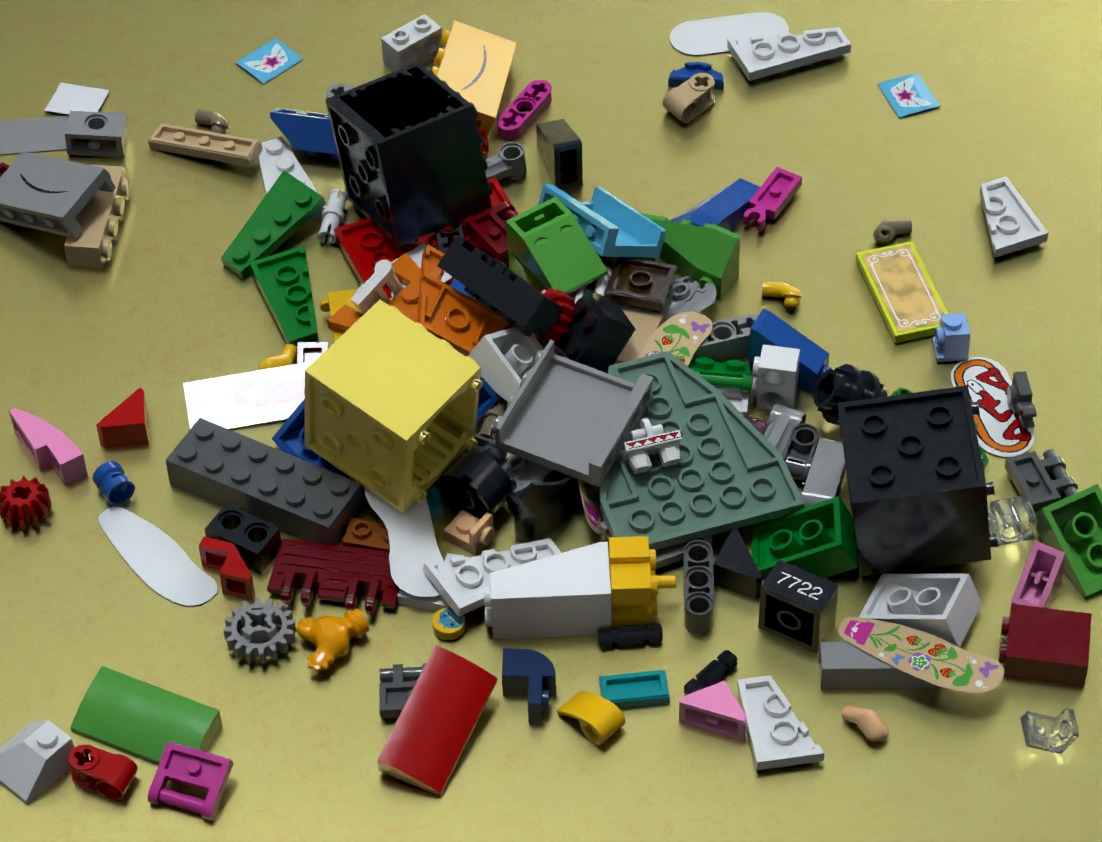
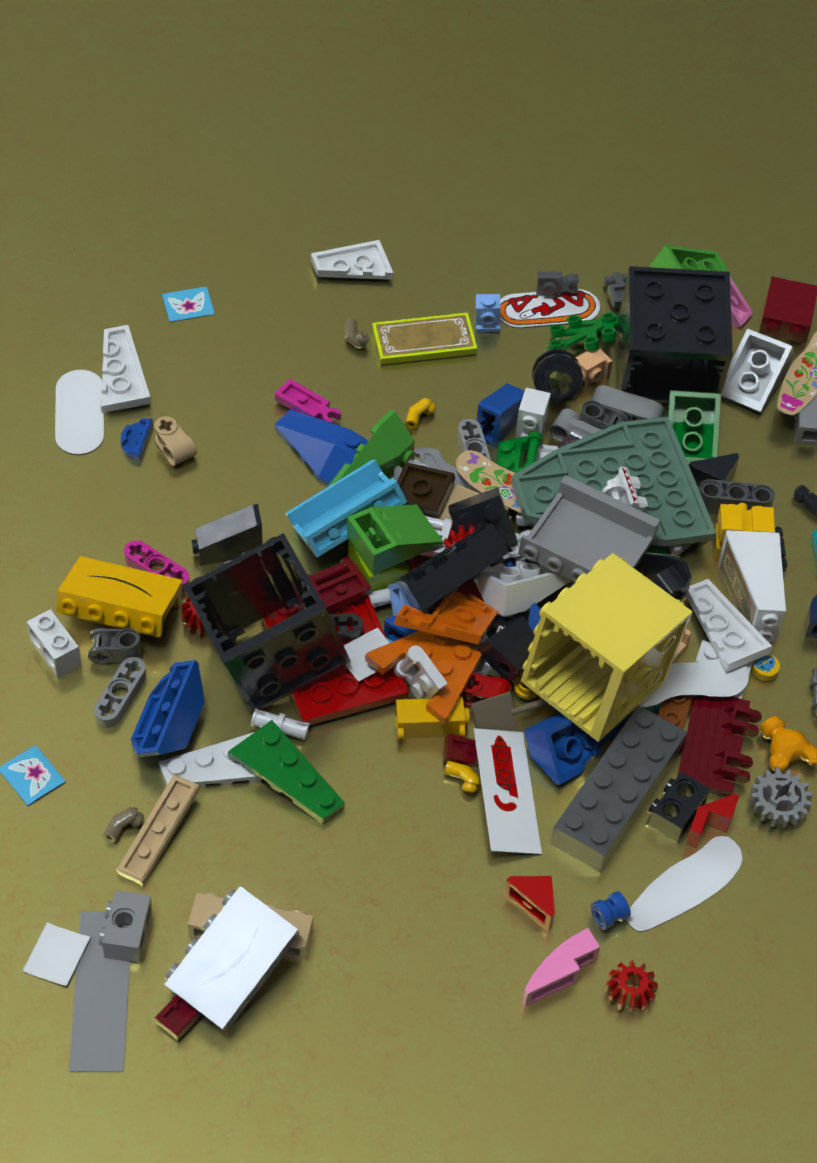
camera: 90 degrees left, 5 degrees up
green wing [249,245,319,347] -> none
black brick [758,560,839,653] -> none

